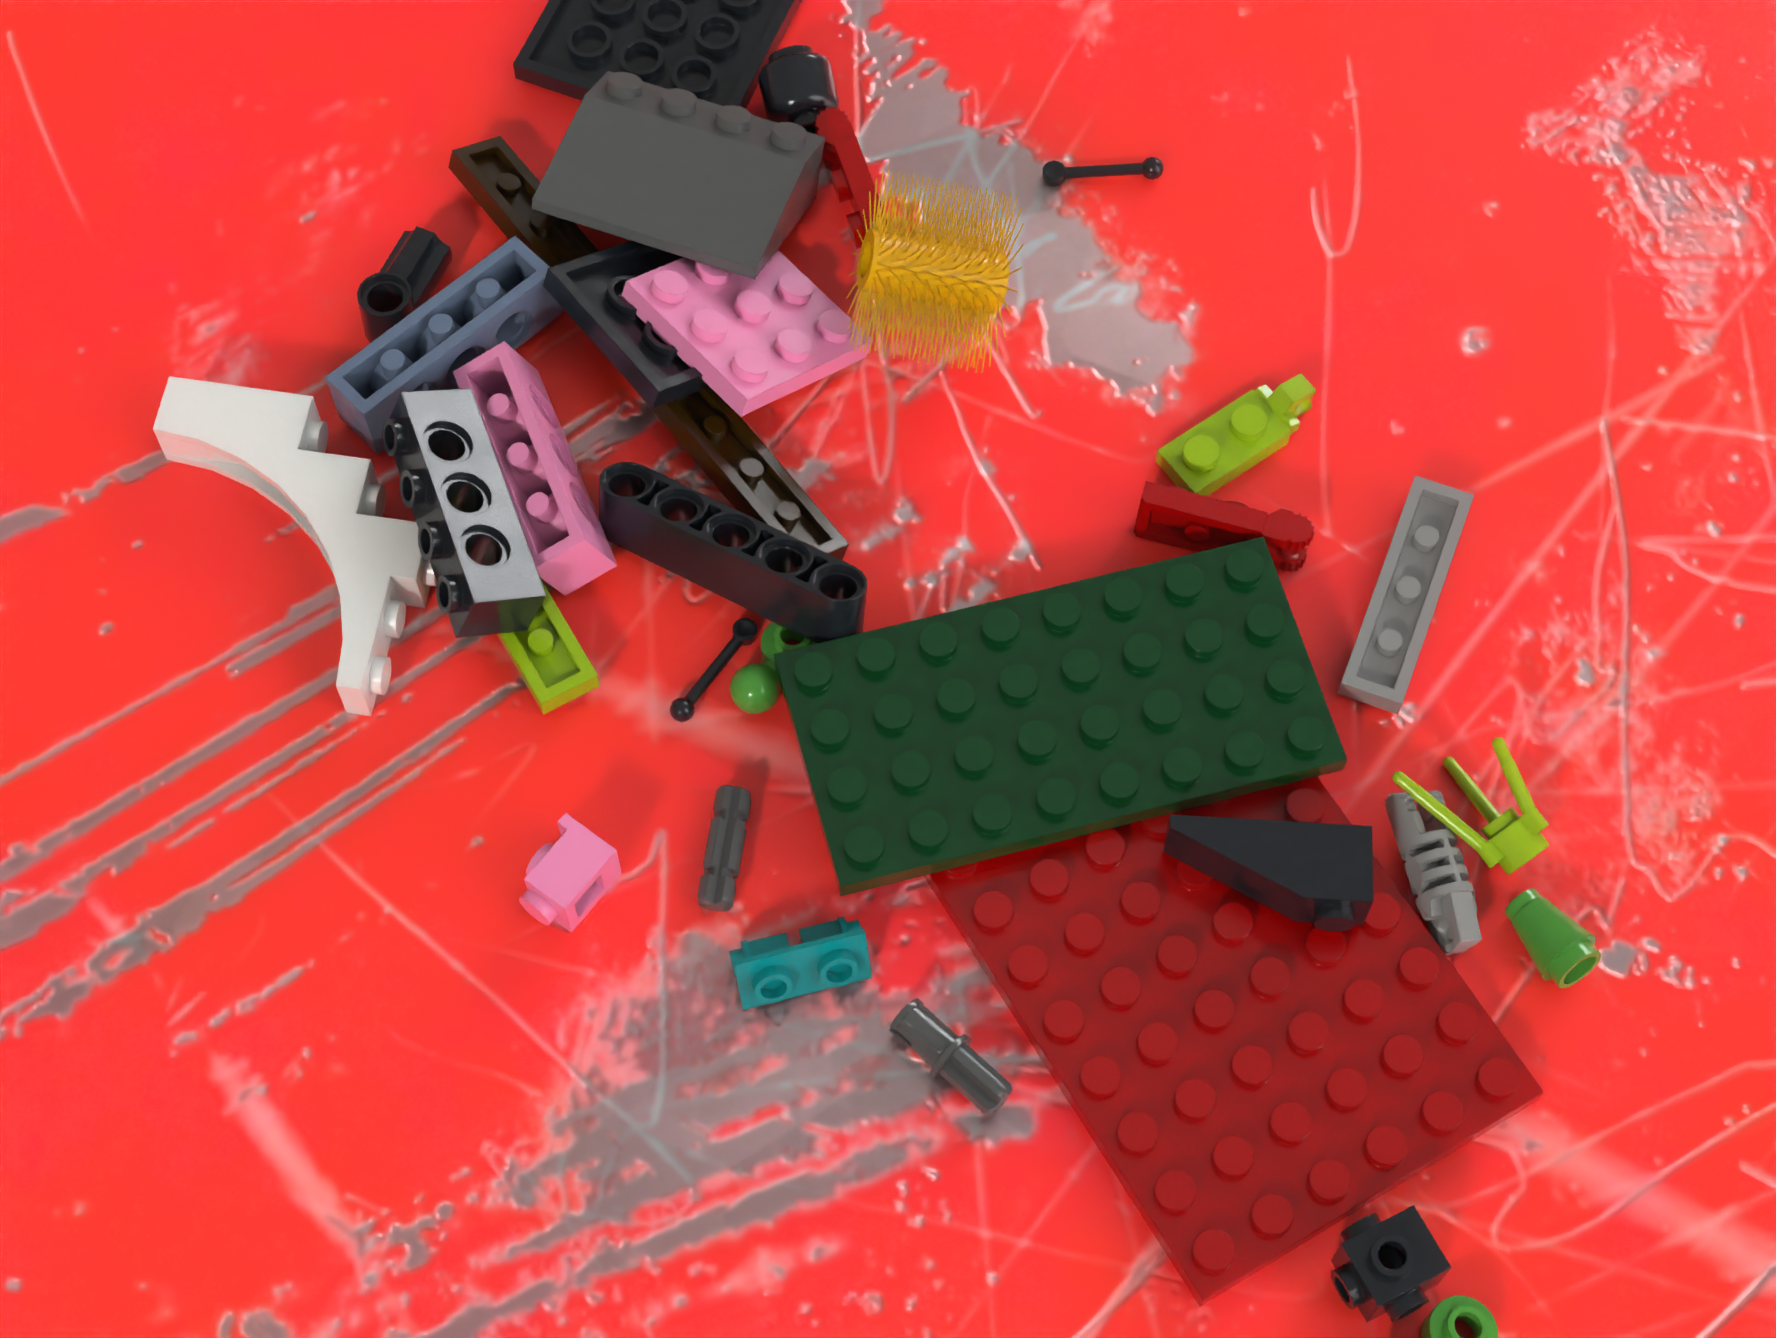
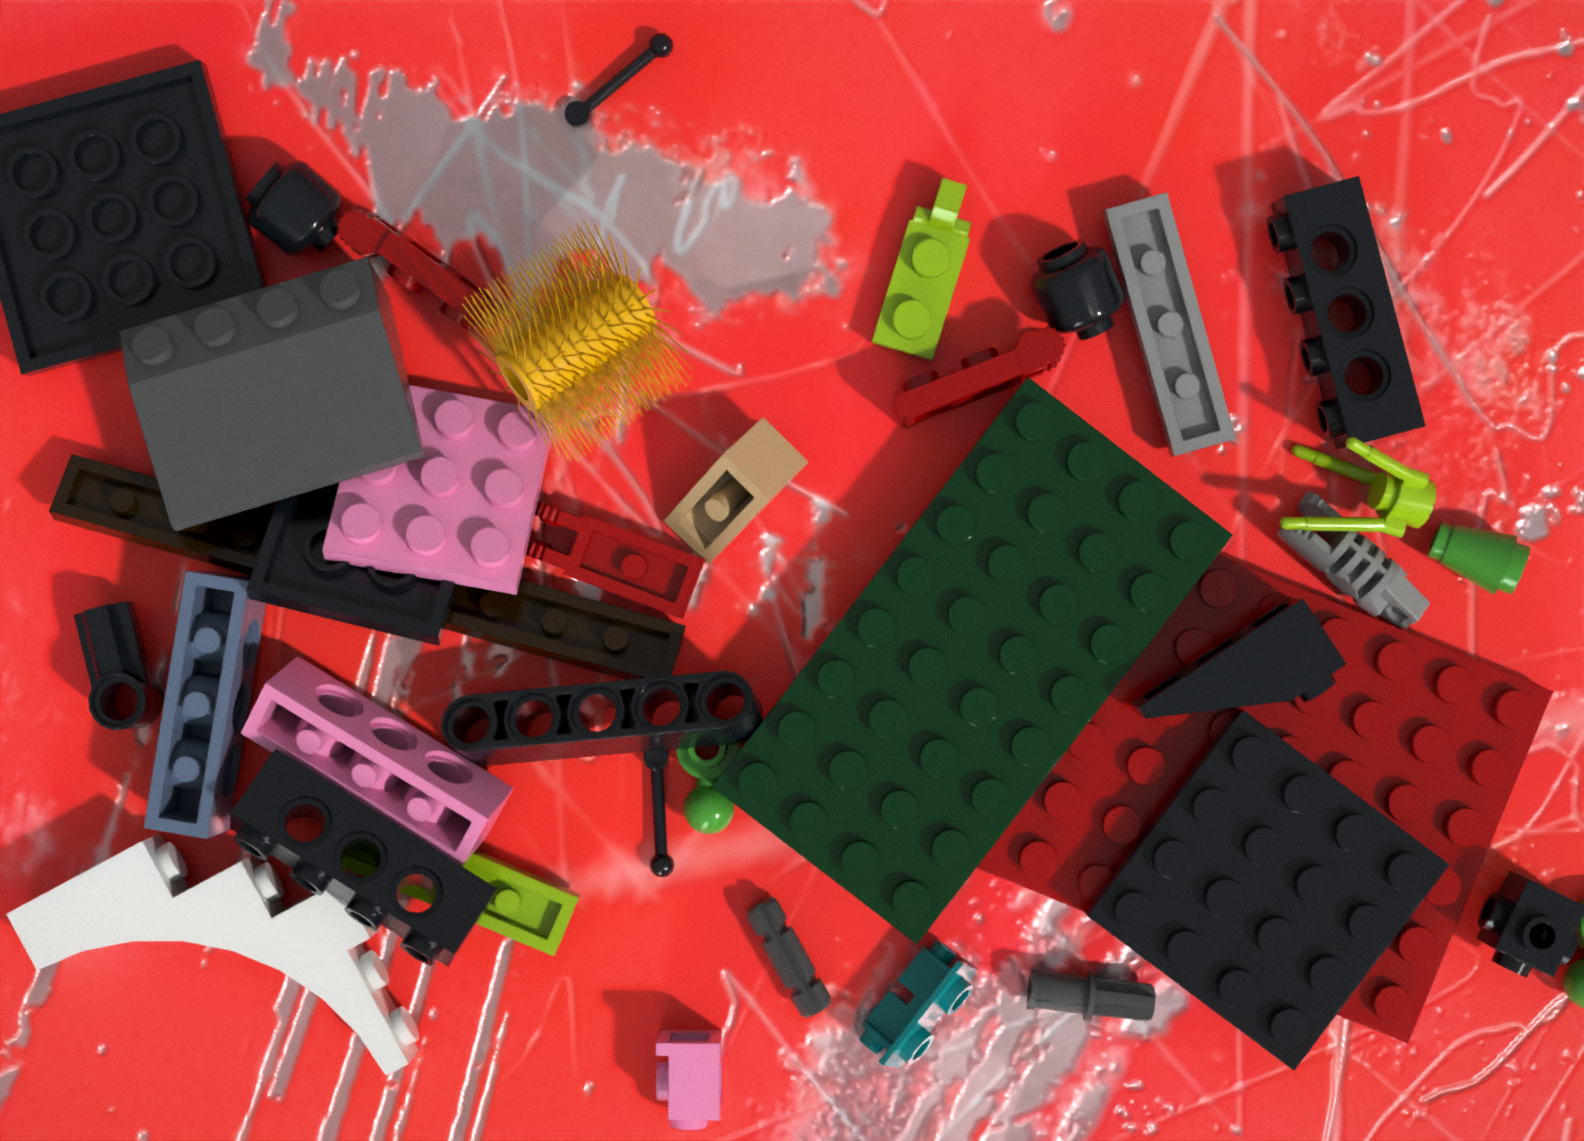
camera: 35 degrees left, 25 degrees up
none -> red hinge [526,501,706,619]
none -> tan slope [663,417,809,565]
none -> black head [1031,239,1125,340]
none -> black plate [1085,708,1449,1070]
none -> black brick [1267,176,1426,449]

